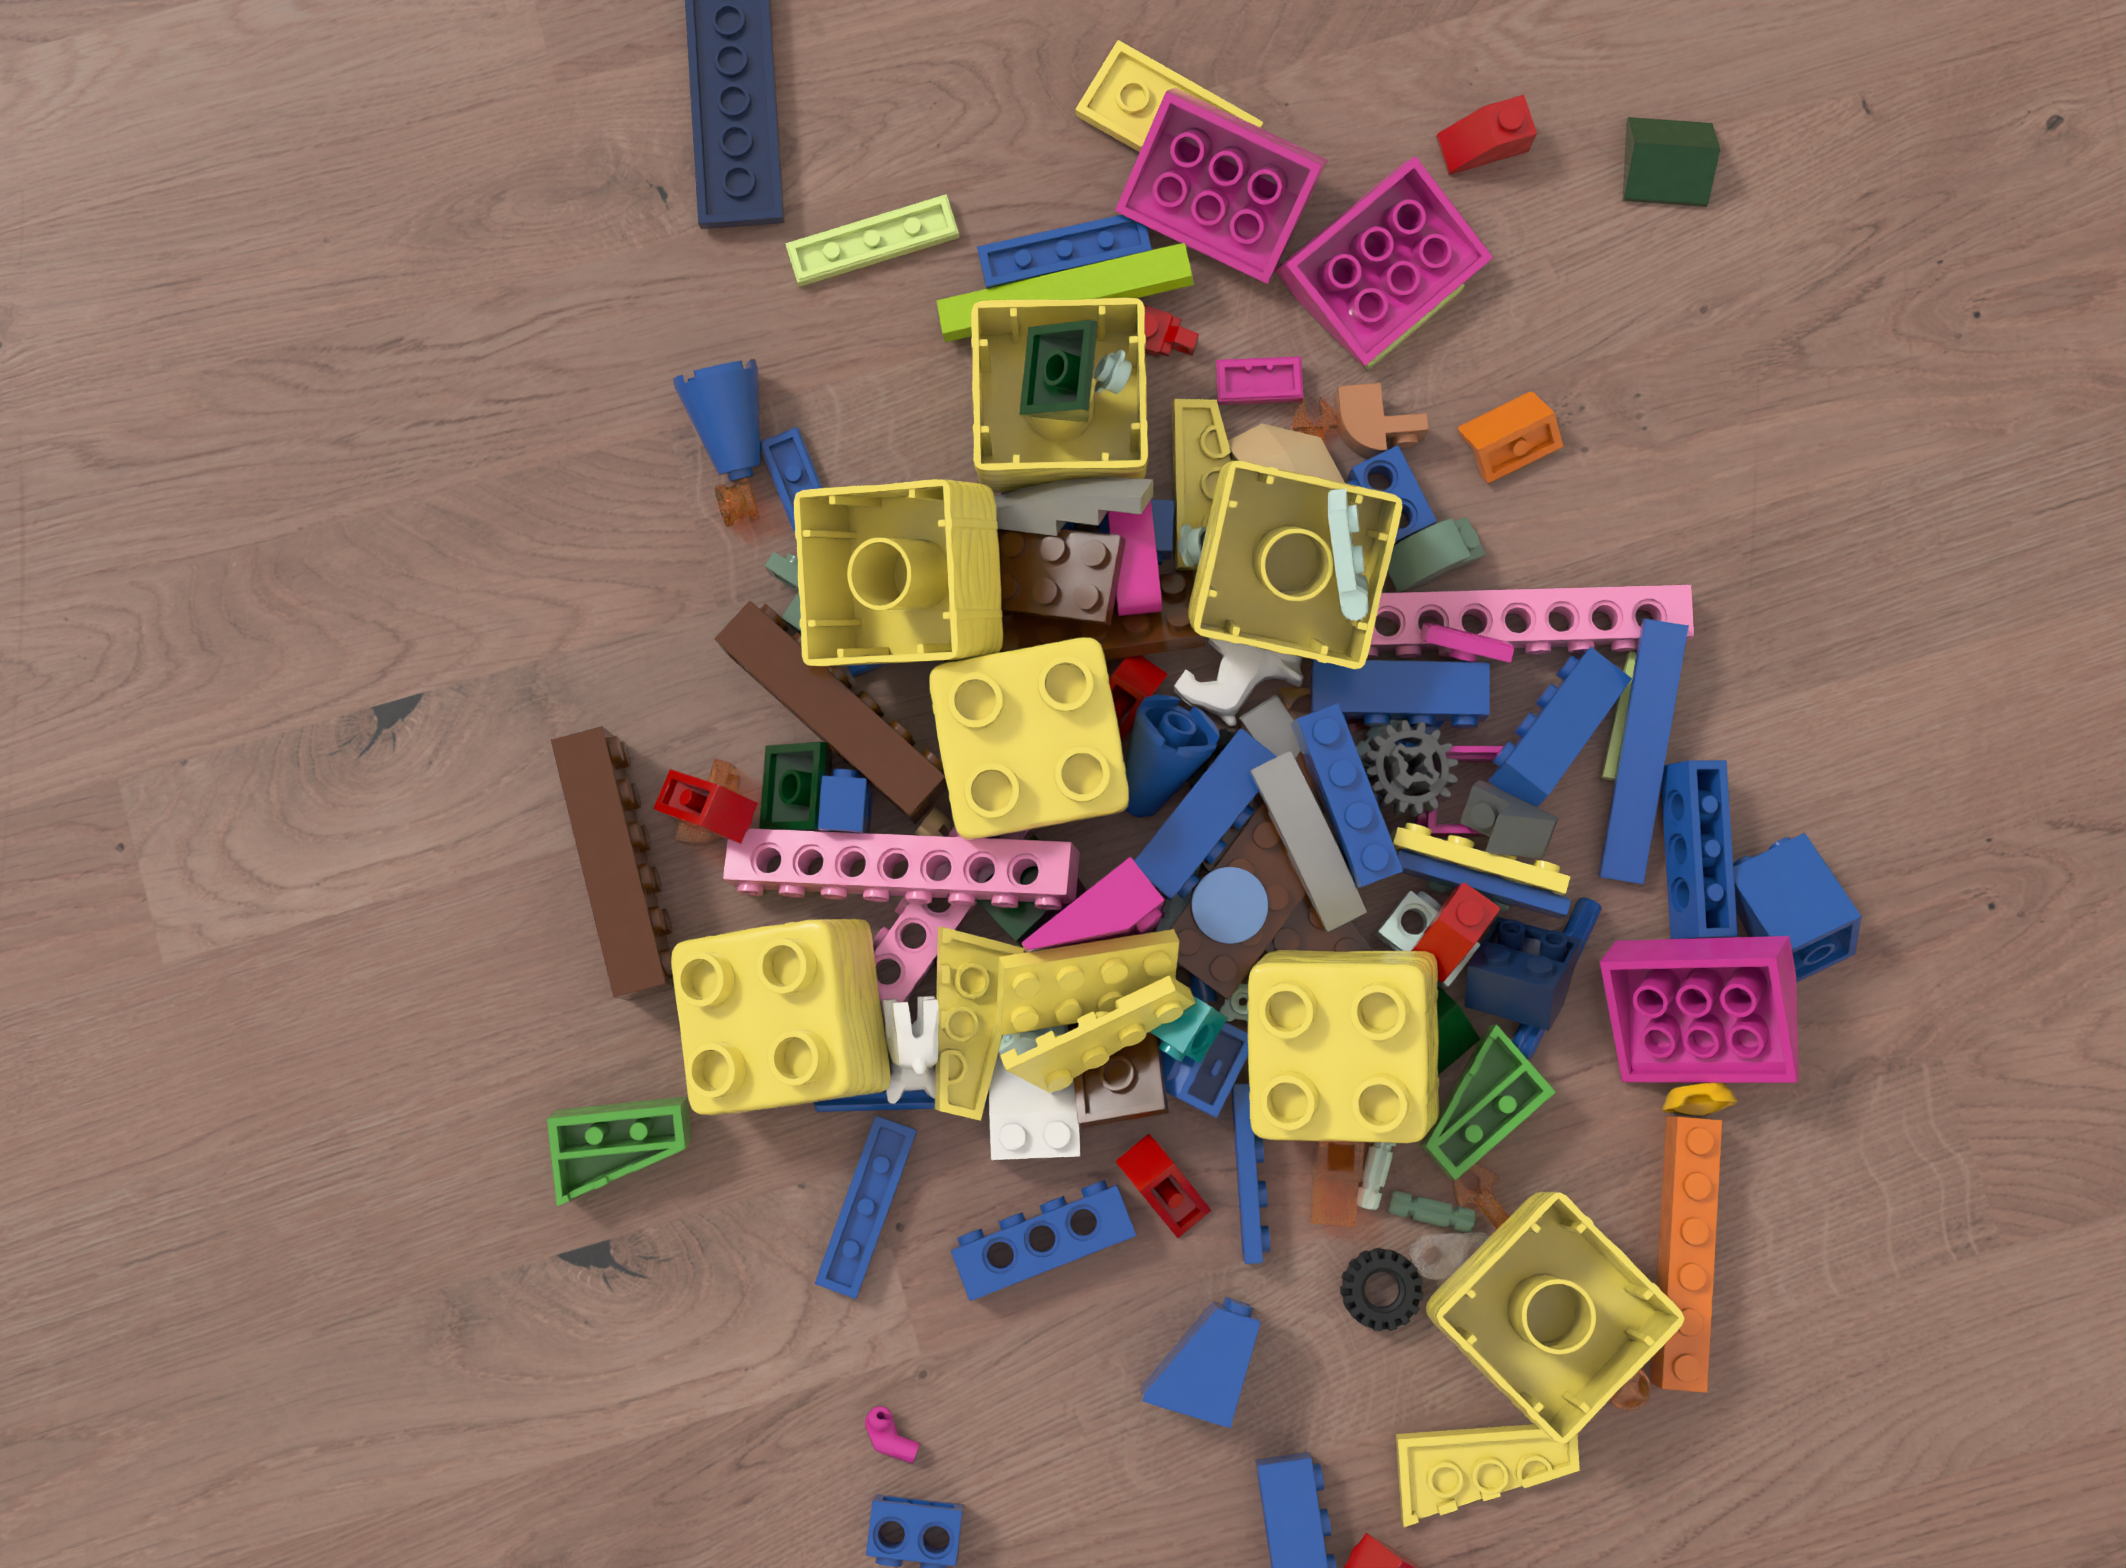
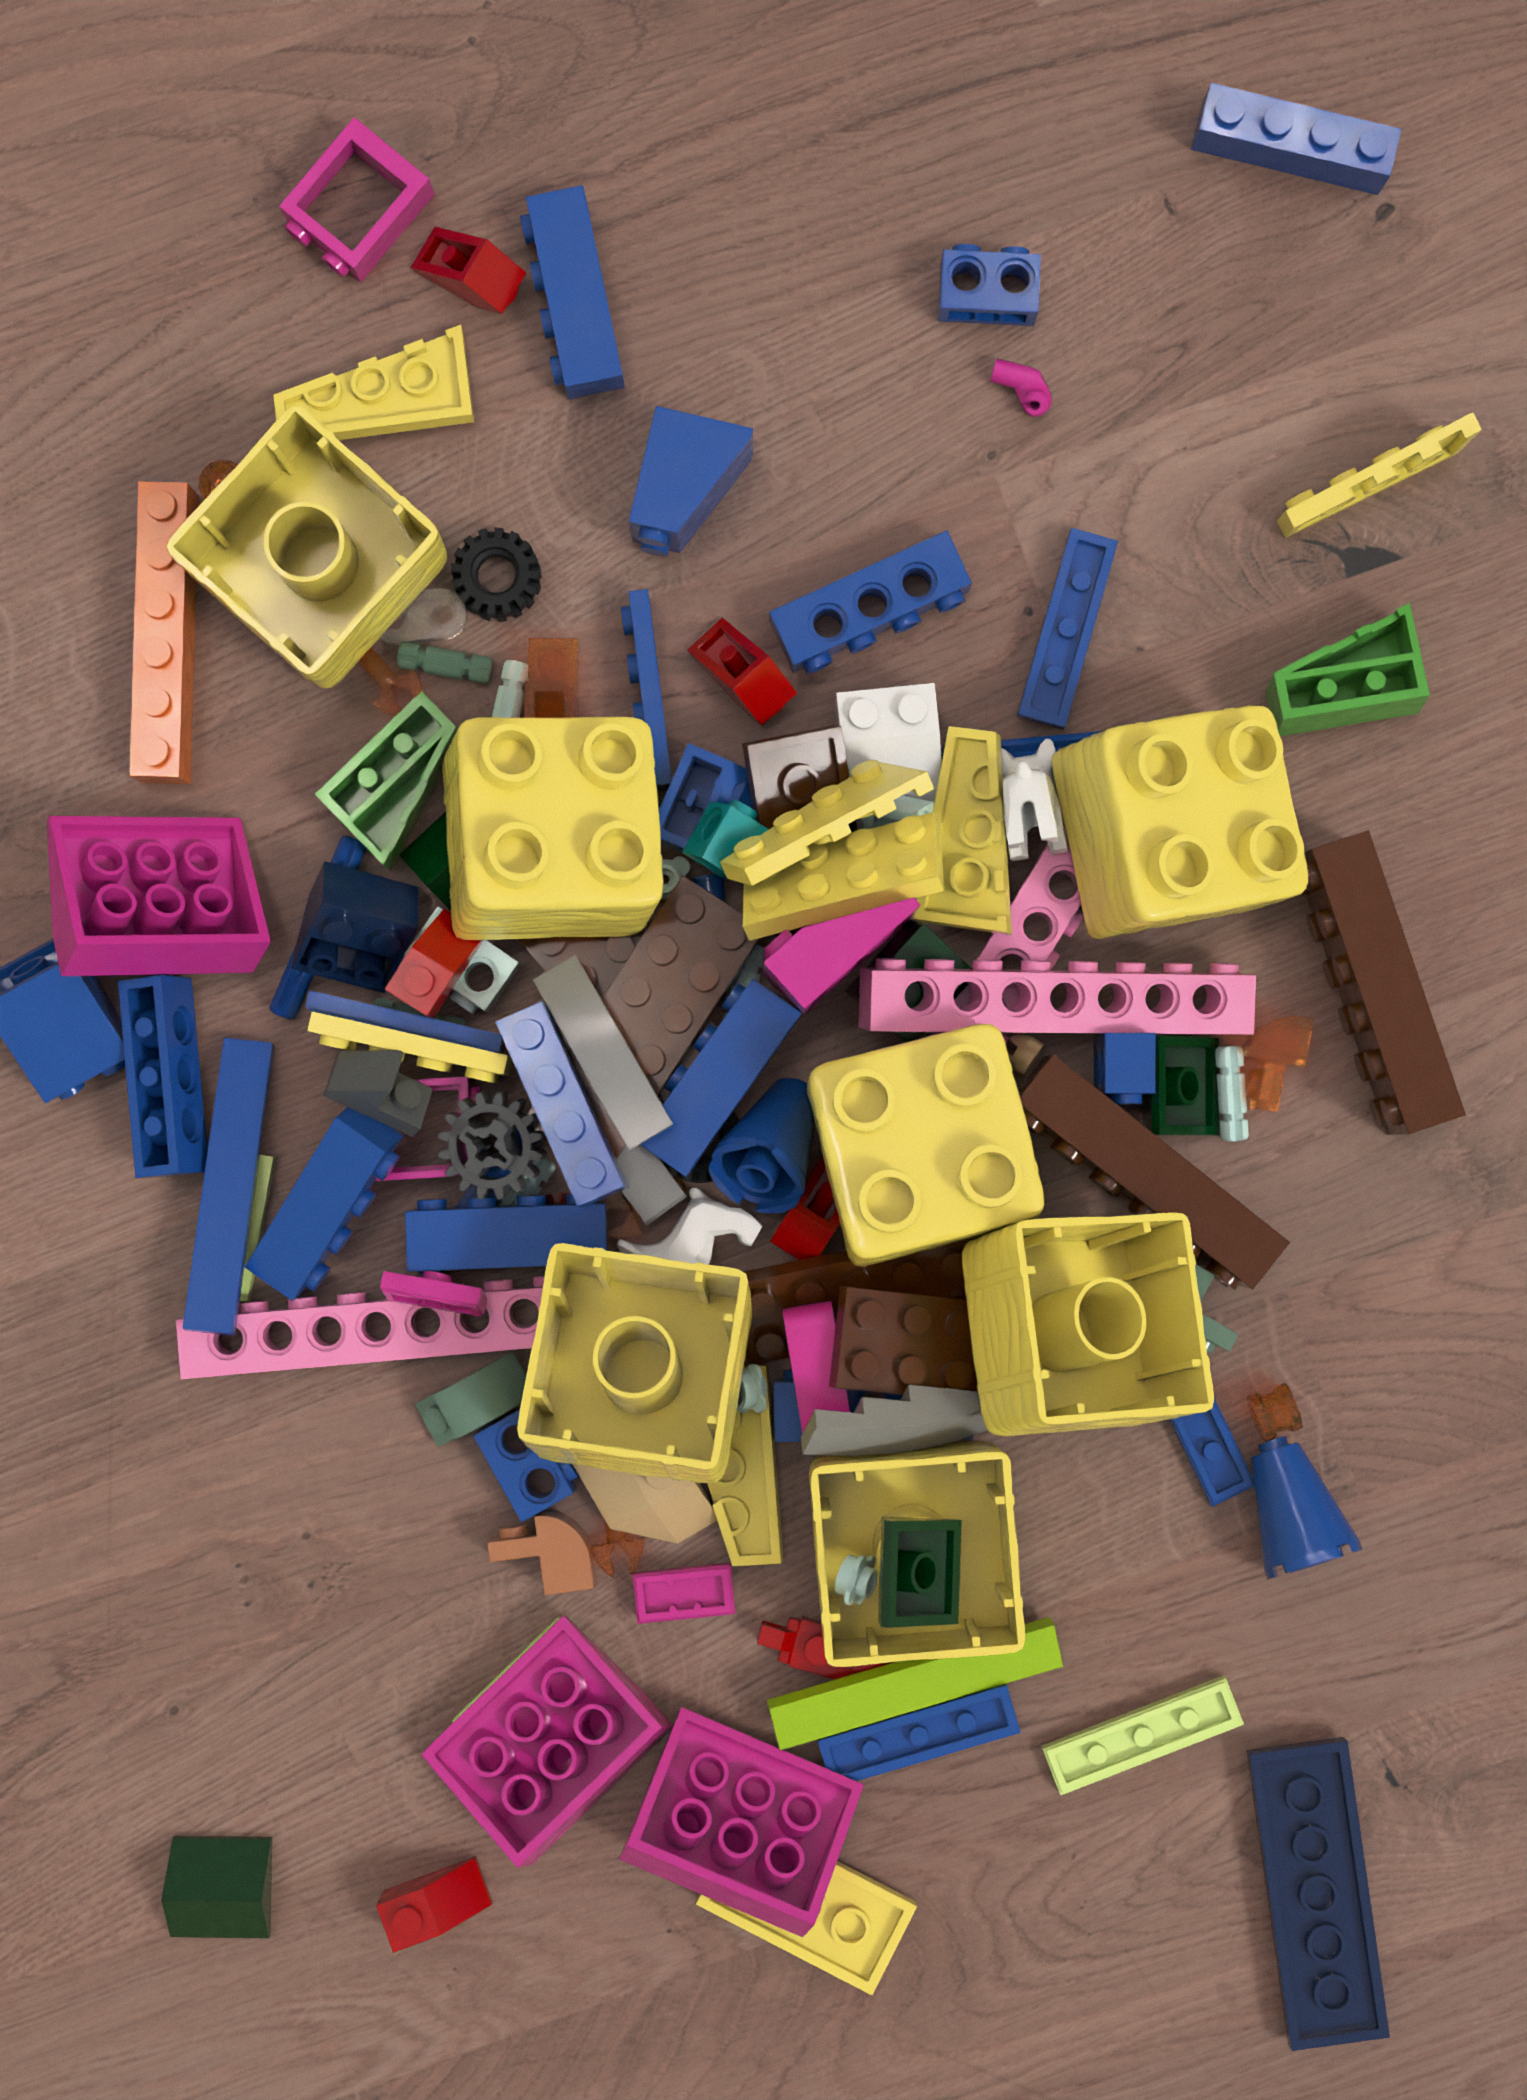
camera: 170 degrees right, 5 degrees up
red slope [653,769,758,844] -> none
medium blue piece [1191,867,1268,944] -> none
light aqua hinge [1328,489,1369,622] -> none
orange panel [1458,391,1564,484] -> none
yellow piece [1662,1083,1737,1116] -> none
none -> light aqua axle [1215,1045,1249,1142]
none -> light yellow wing [1277,412,1482,538]

